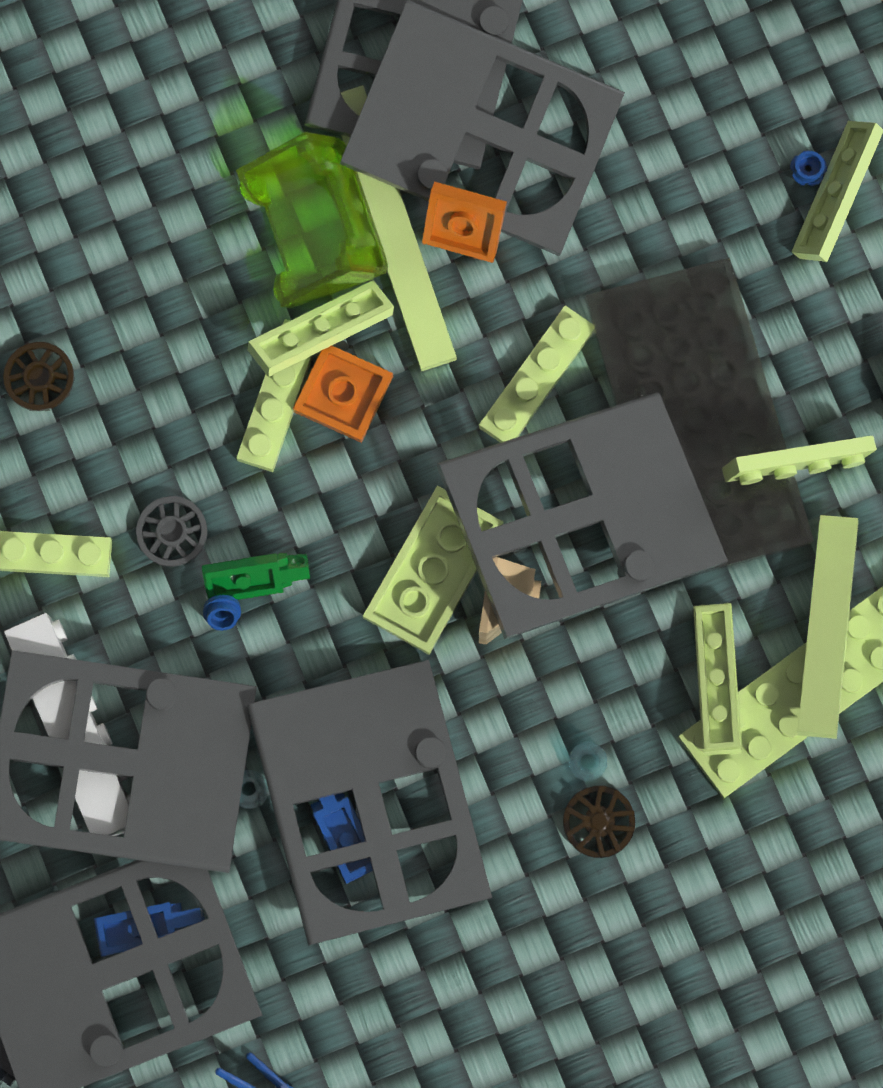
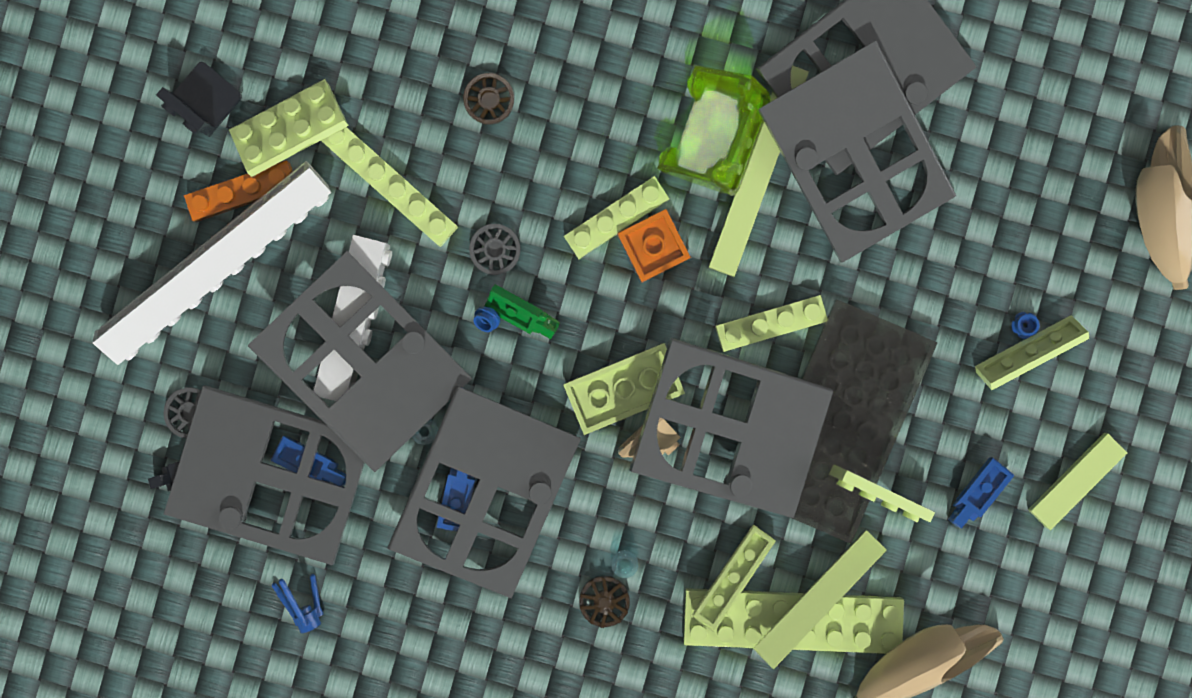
camera: 30 degrees right, 10 degrees up
yellowish green plate [247,280,394,377] -> none
orange plate [422,181,507,263] -> none

